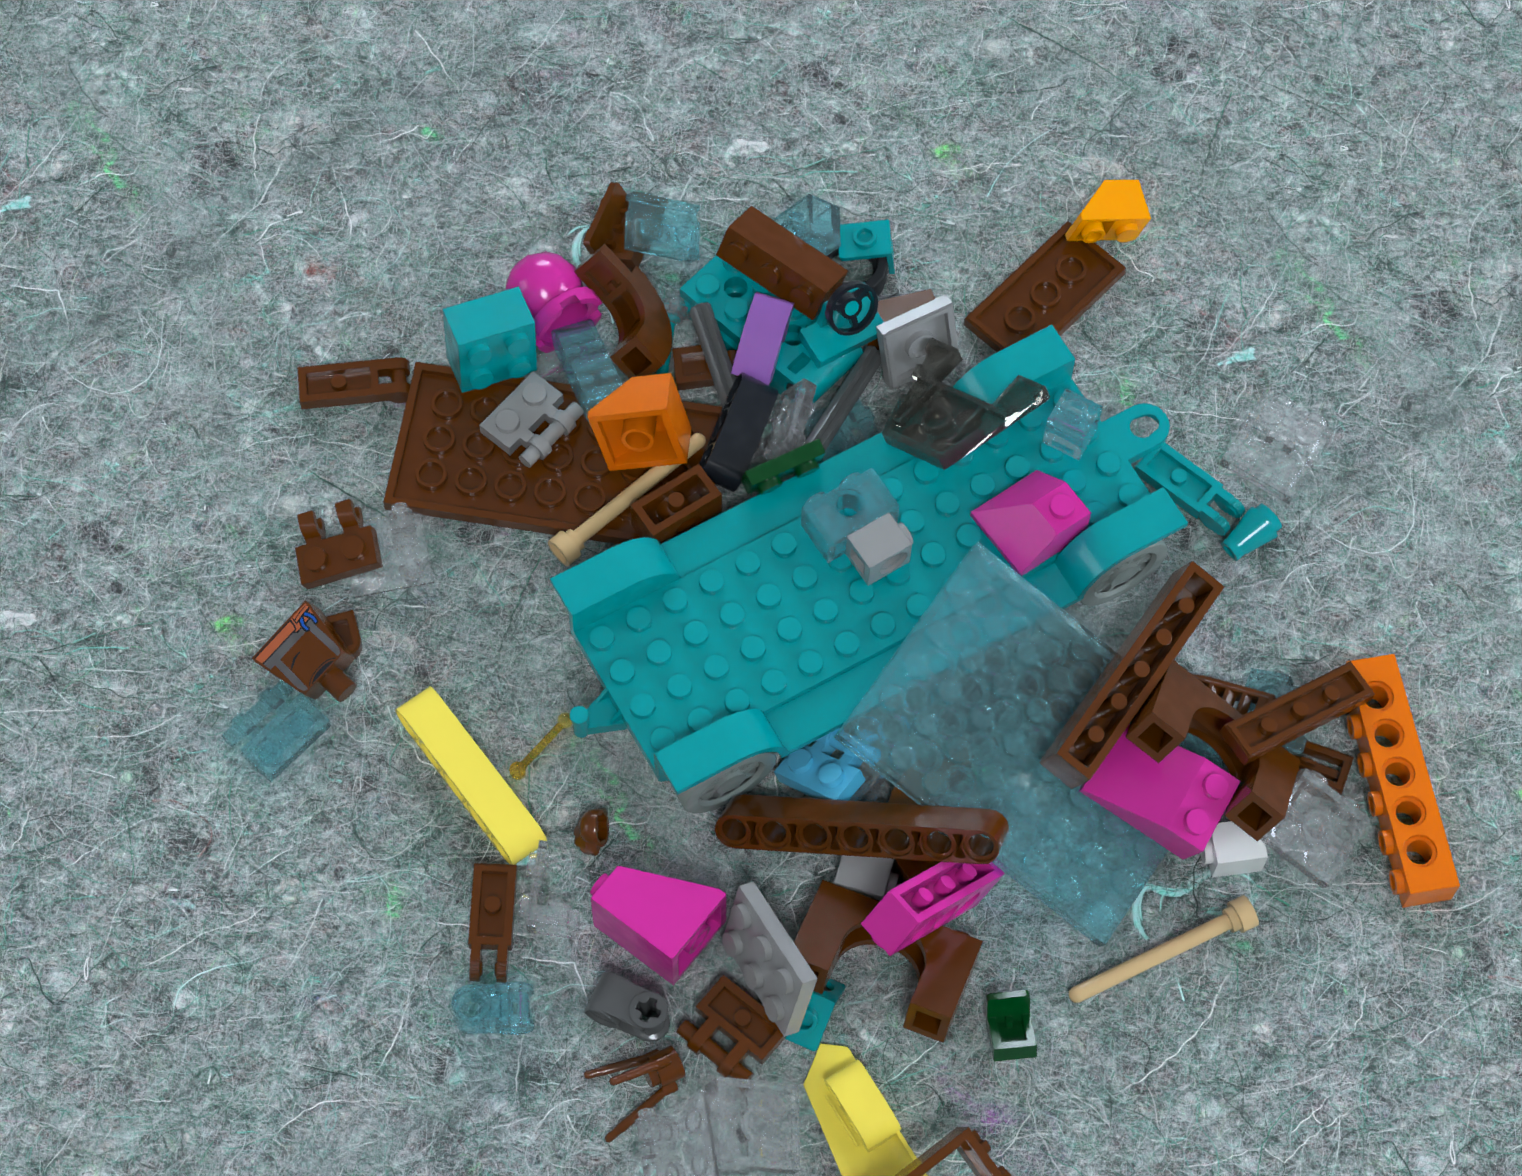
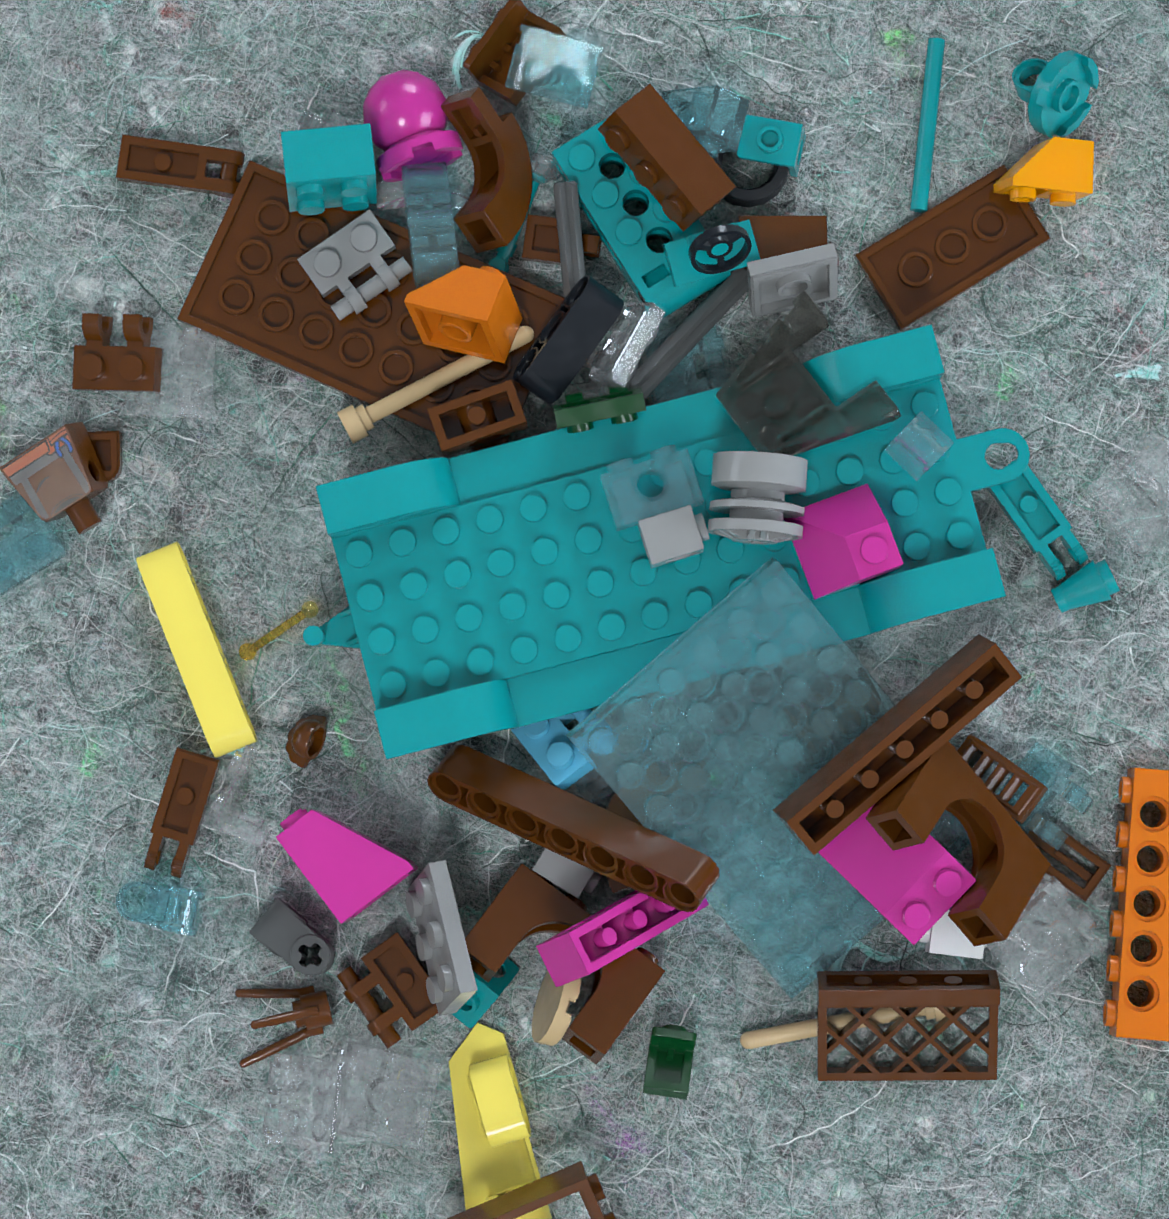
camera: 20 degrees right, 20 degrees up
medium lavender slope [731,292,795,385] -> none
reddish brown tile [1219,661,1375,765] -> none
none -> tan tile [531,971,581,1046]
none -> light grey wheel [708,451,808,545]
none -> reddish brown fence [817,970,1001,1081]
none -> teal bar [910,37,945,213]
none -> teal tile [1012,50,1099,138]

